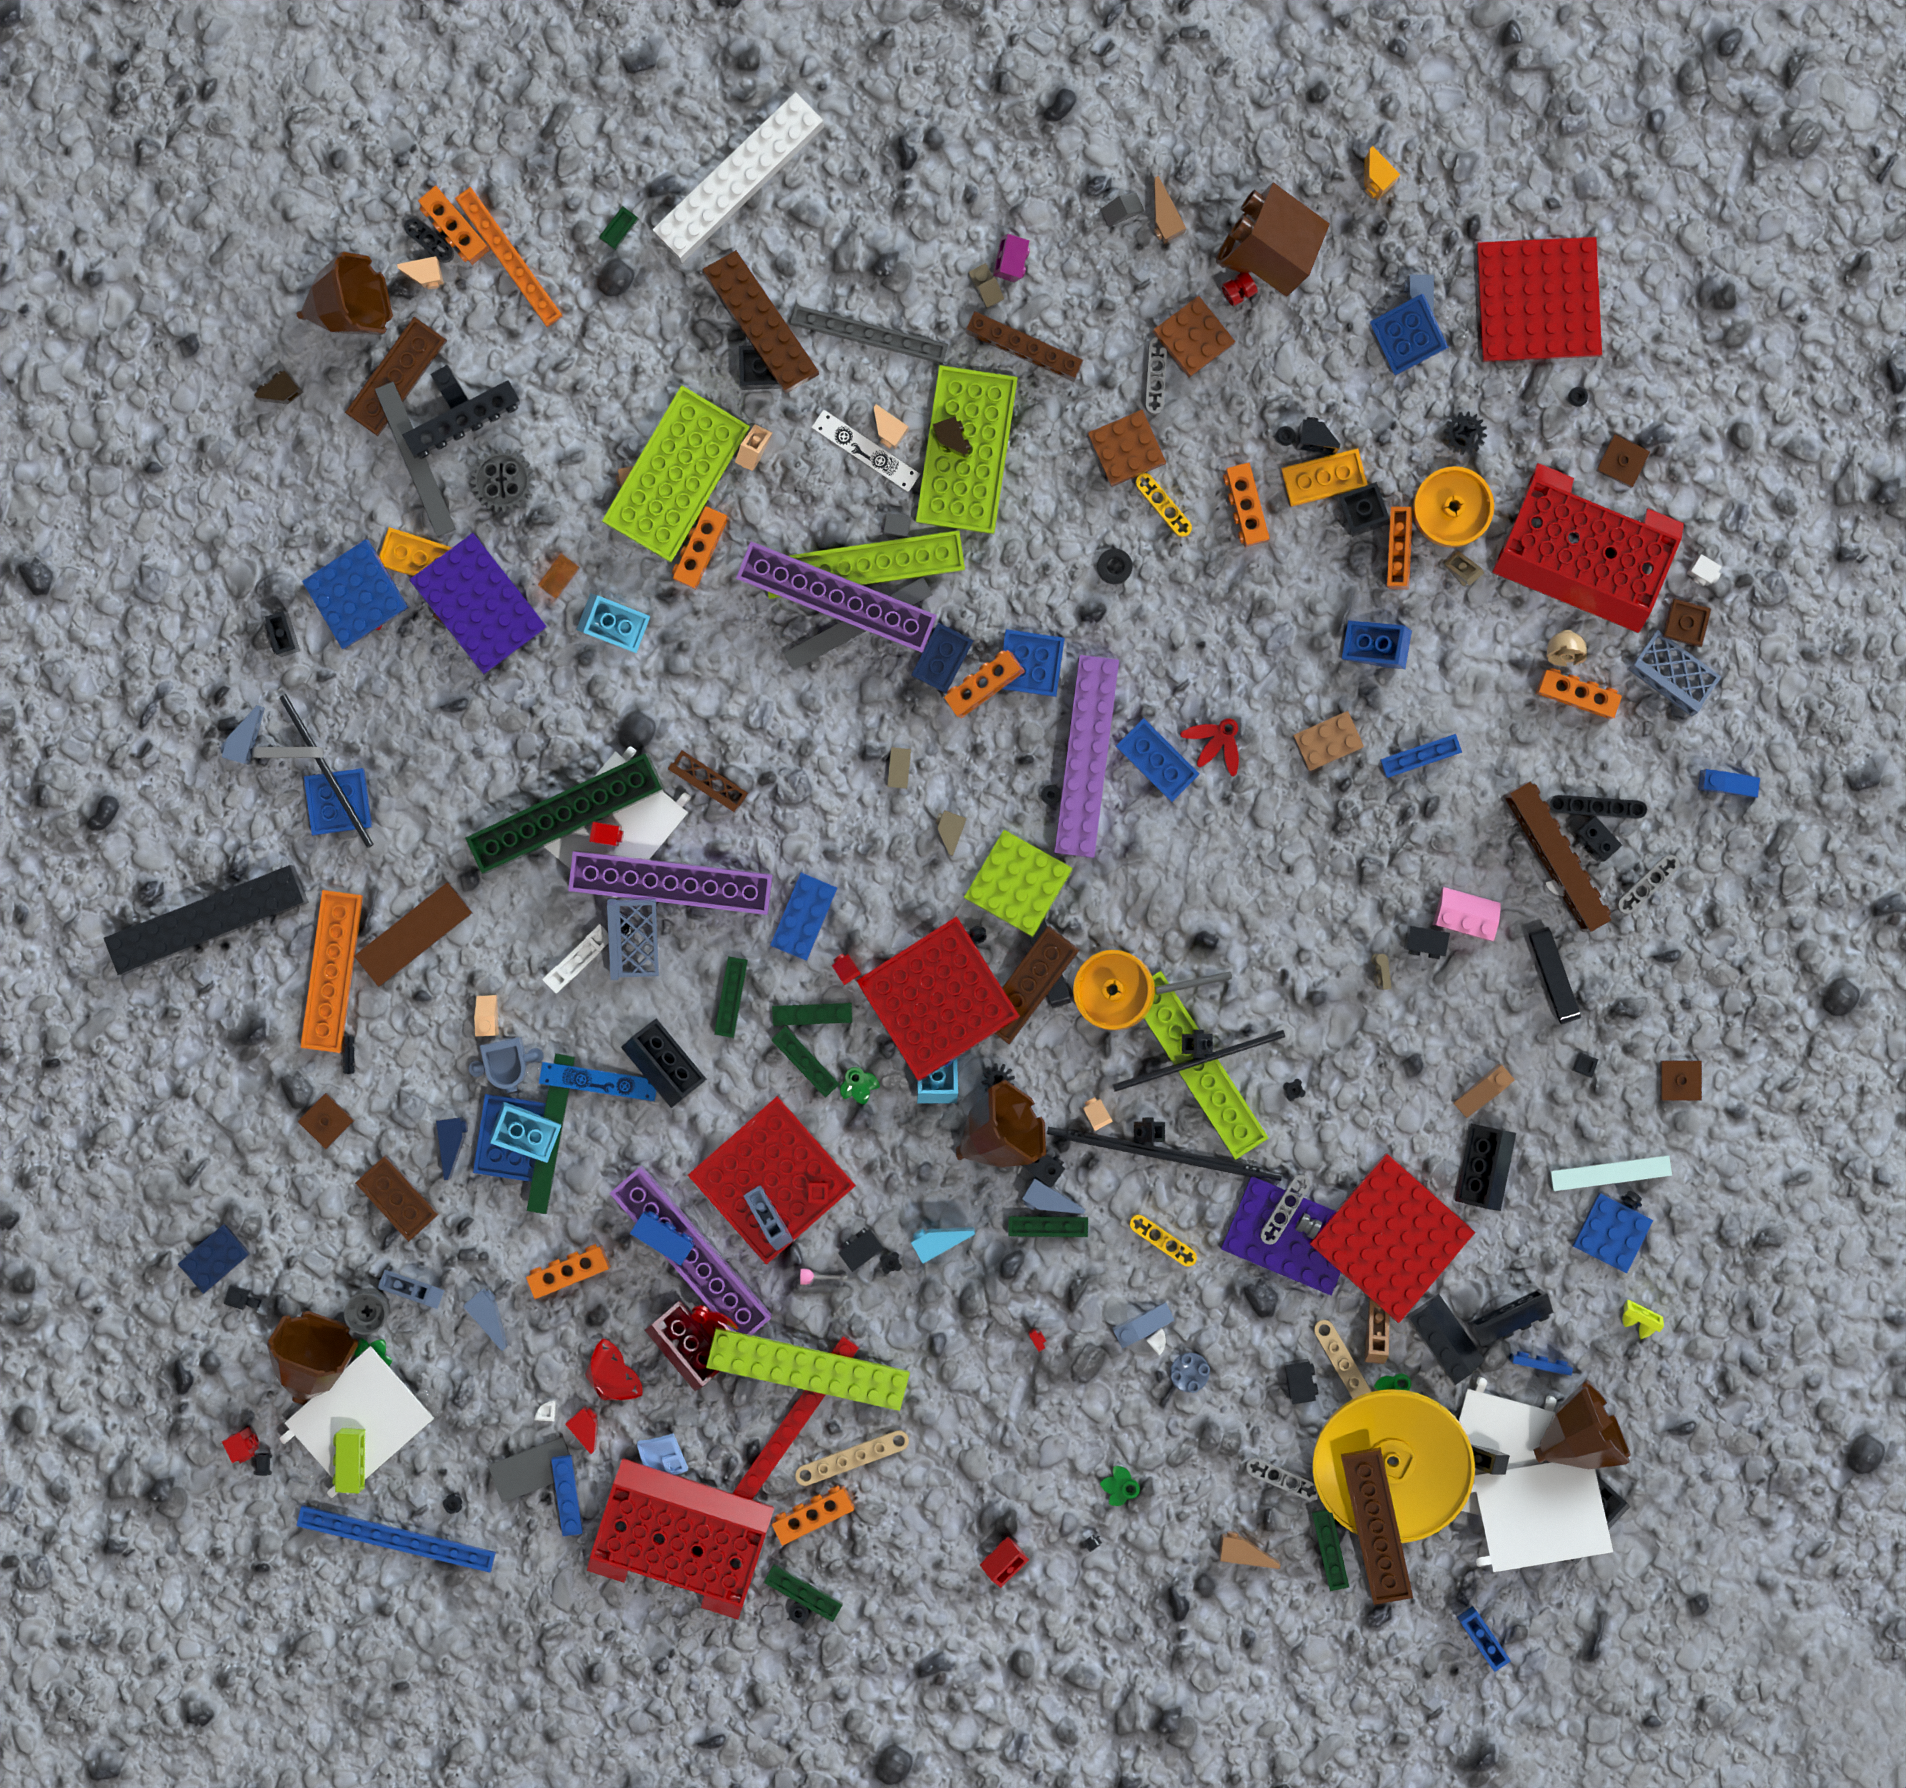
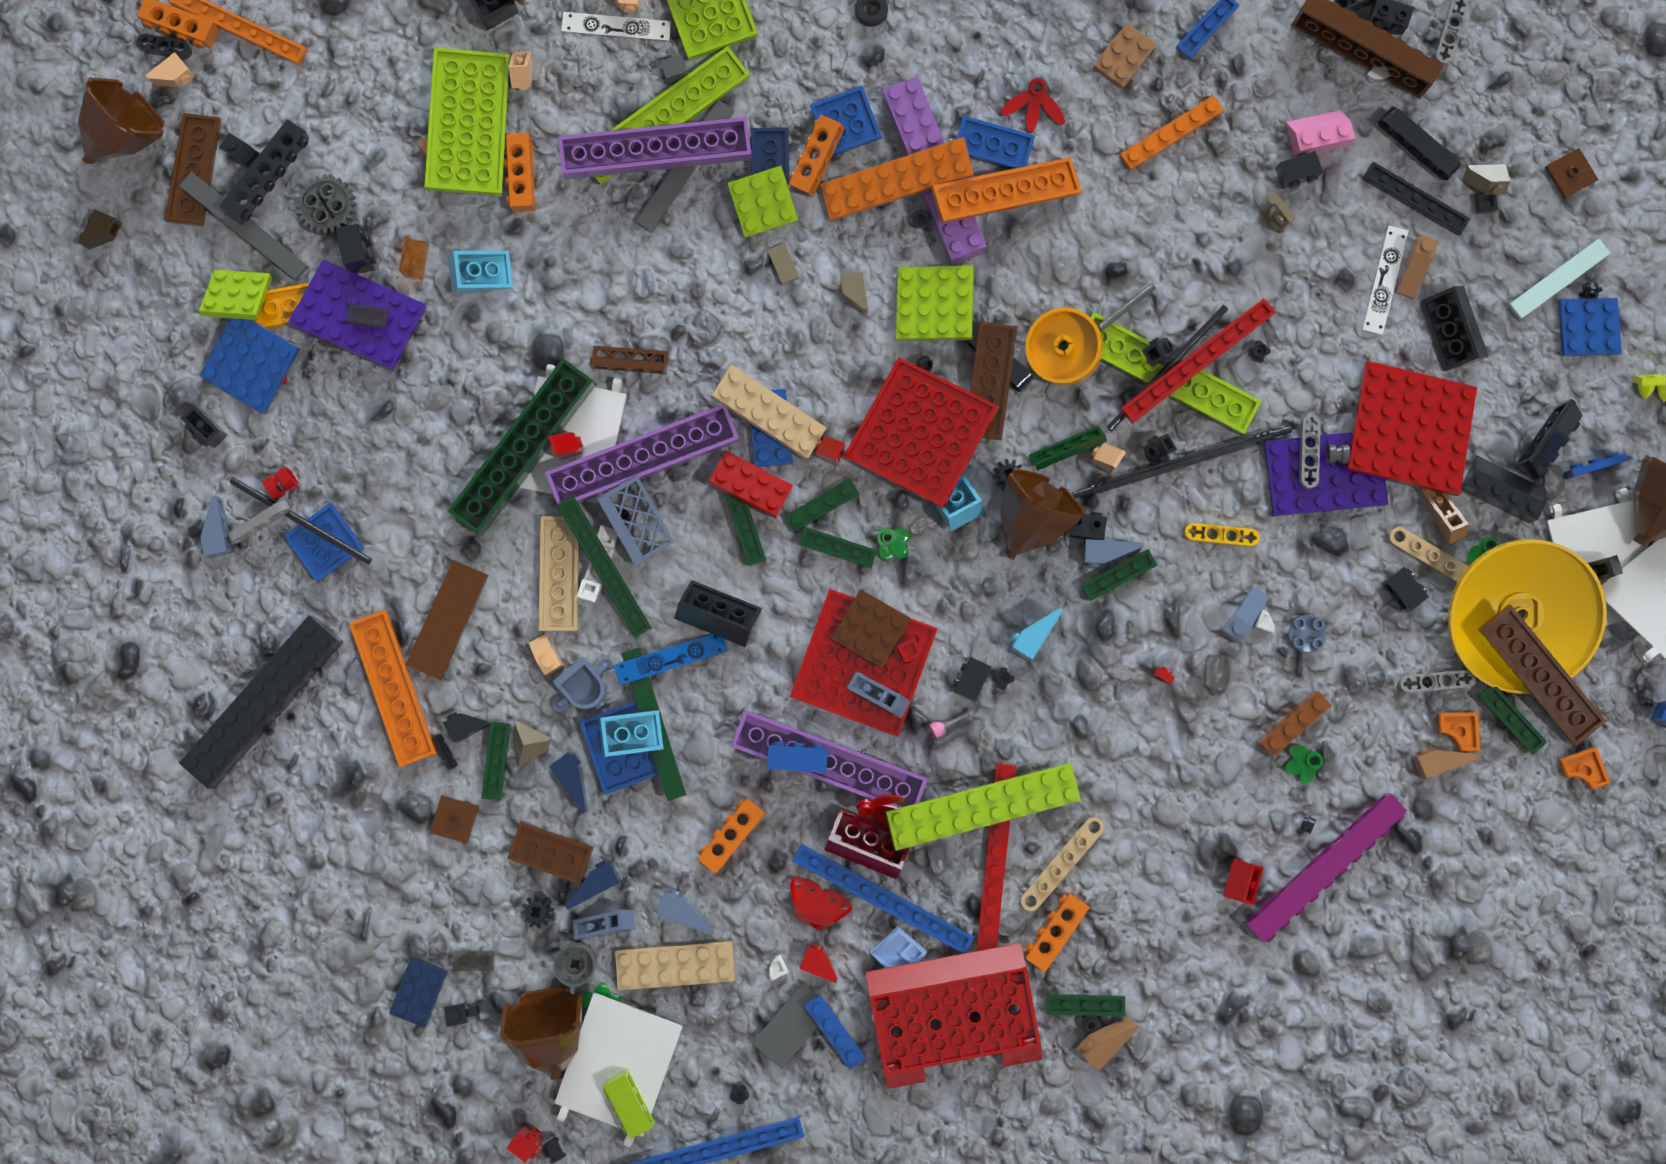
camera: 25 degrees left, 5 degrees down
none -> lime plate [199,269,272,320]
none -> red wheel [262,466,299,501]
none -> black brick [336,224,377,274]
none -> clear smoke plate [347,303,390,329]
none -> black slope [443,712,491,743]
none -> clear smoke plate [454,950,495,971]
none -> dark green plate [481,721,511,801]
none -> dark tan slope [512,721,551,767]
none -> black gear [521,894,555,928]
none -> tan plate [539,516,580,631]
none -> dark green tile [556,495,652,638]
none -> dark blue slope [566,860,622,910]
none -> tan plate [615,941,736,991]
none -> red plate [708,450,793,519]
none -> tan plate [711,364,826,460]
none -> lime plate [728,166,798,238]
none -> blue plate [793,844,974,953]
none -> orange plate [821,137,974,221]
none -> reddish brown plate [832,589,911,668]
none -> orange plate [931,157,1082,224]
none -> dark green plate [1029,425,1107,471]
none -> medium nougat slope [1076,1016,1139,1071]
none -> orange plate [1120,95,1224,171]
none -> red plate [1120,298,1276,424]
none -> magenta brick [1244,793,1407,943]
none -> dark orange brick [1256,691,1332,757]
none -> black tile [1362,161,1470,236]
none -> white sticker [1362,225,1408,335]
none -> orange tile [1437,712,1480,752]
none -> dark tan slope [1462,164,1510,195]
none -> orange tile [1557,746,1611,790]

